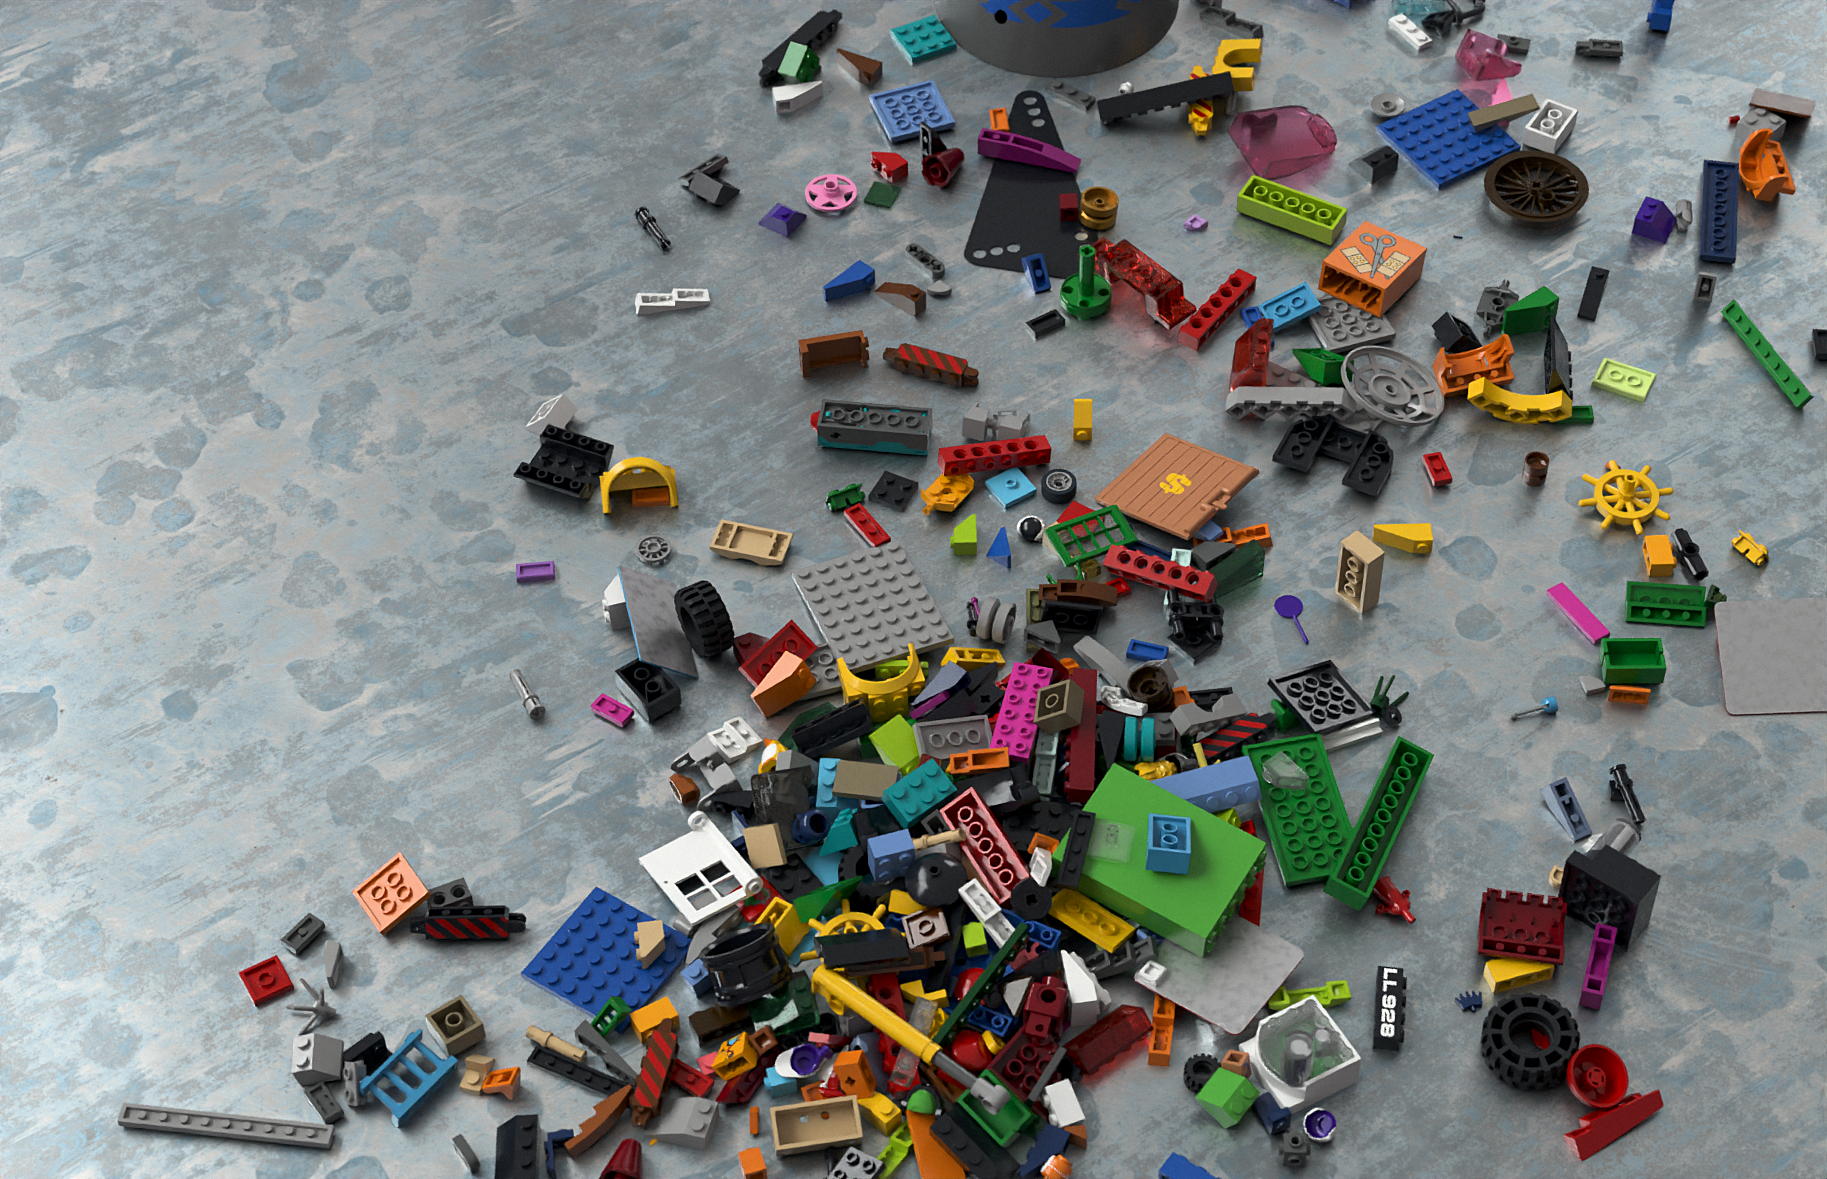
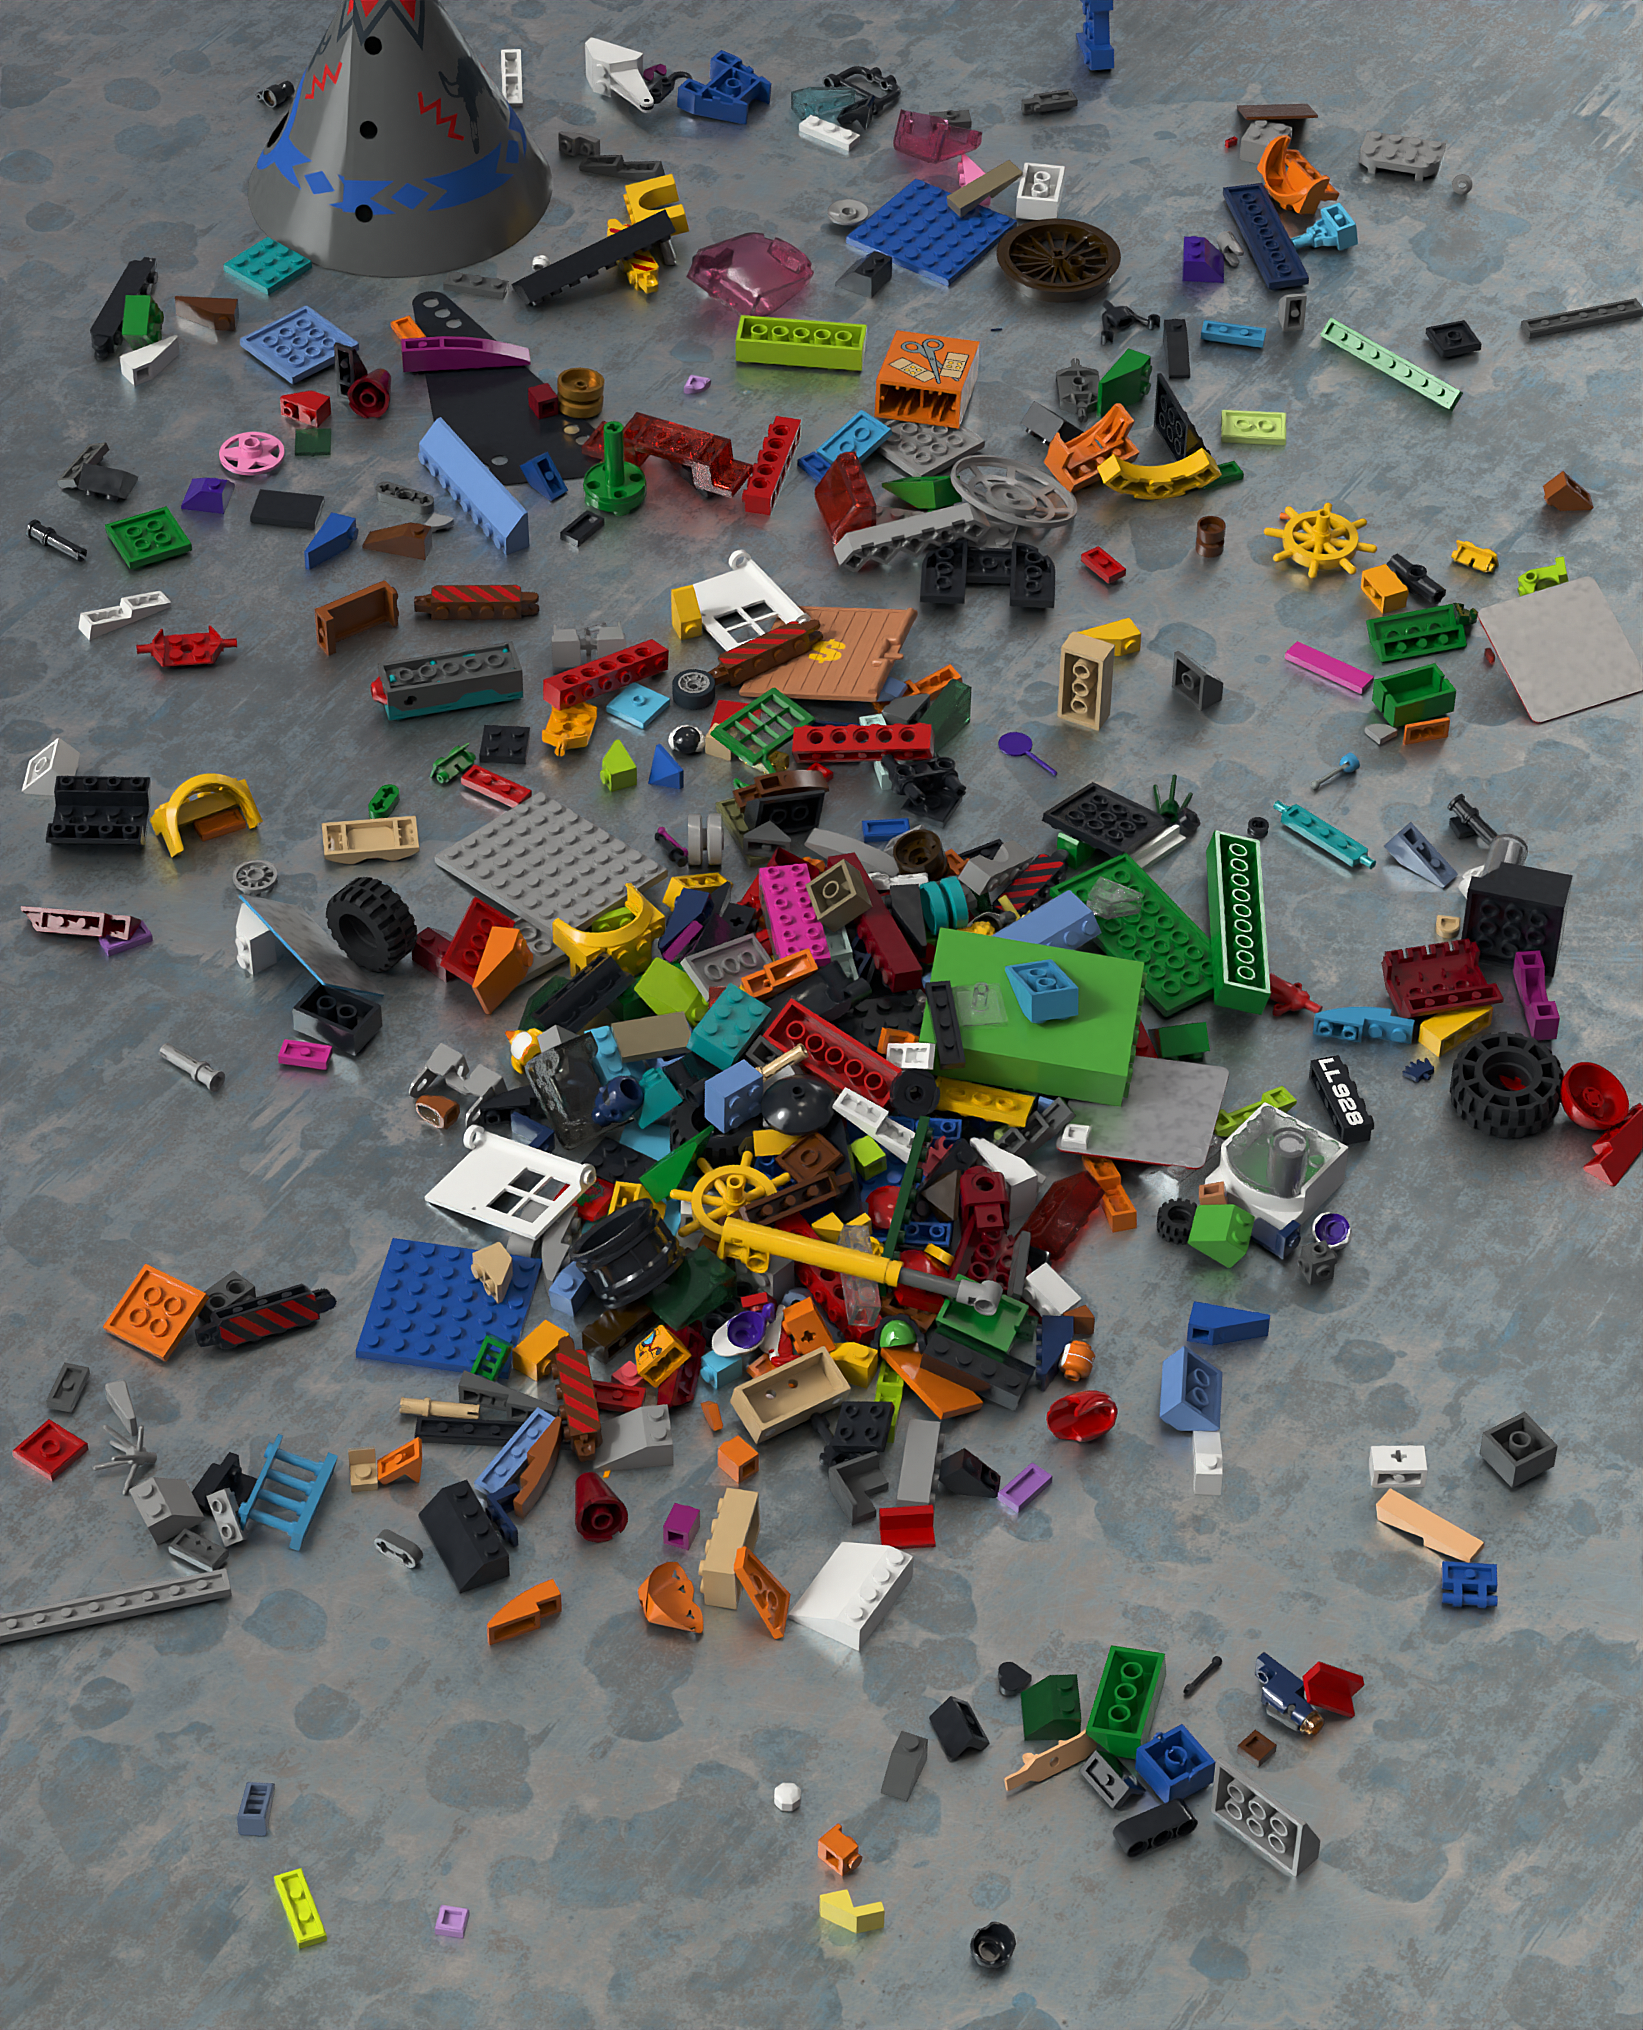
camera: 25 degrees left, 5 degrees down
dark tan brick [425,994,486,1058] -> none
white slope [707,716,763,764] -> none
tan tile [742,823,787,869] -> none
dark orange slope [748,1024,778,1055] -> none
black slope [813,928,909,970] -> none
none -> wedge [21,906,141,940]
none -> green plate [105,506,192,569]
none -> red plate [136,625,237,667]
none -> black tile [250,489,325,529]
none -> green beam [368,784,400,819]
none -> medium blue slope [418,417,530,555]
none -> medium blue plate [474,1407,555,1495]
none -> white door [693,549,812,651]
none -> reddish brown hinge [708,619,823,687]
none -> black piece [1101,300,1160,345]
none -> green slope [1148,1022,1210,1061]
none -> dark grey slope [1172,651,1223,711]
none -> dark azure plate [1200,320,1267,348]
none -> black bush [1247,817,1269,839]
none -> teal plate [1273,800,1377,869]
none -> medium azure brick [1290,203,1358,251]
none -> dark azure slope [1313,1007,1414,1044]
none -> lime tile [1517,556,1569,596]

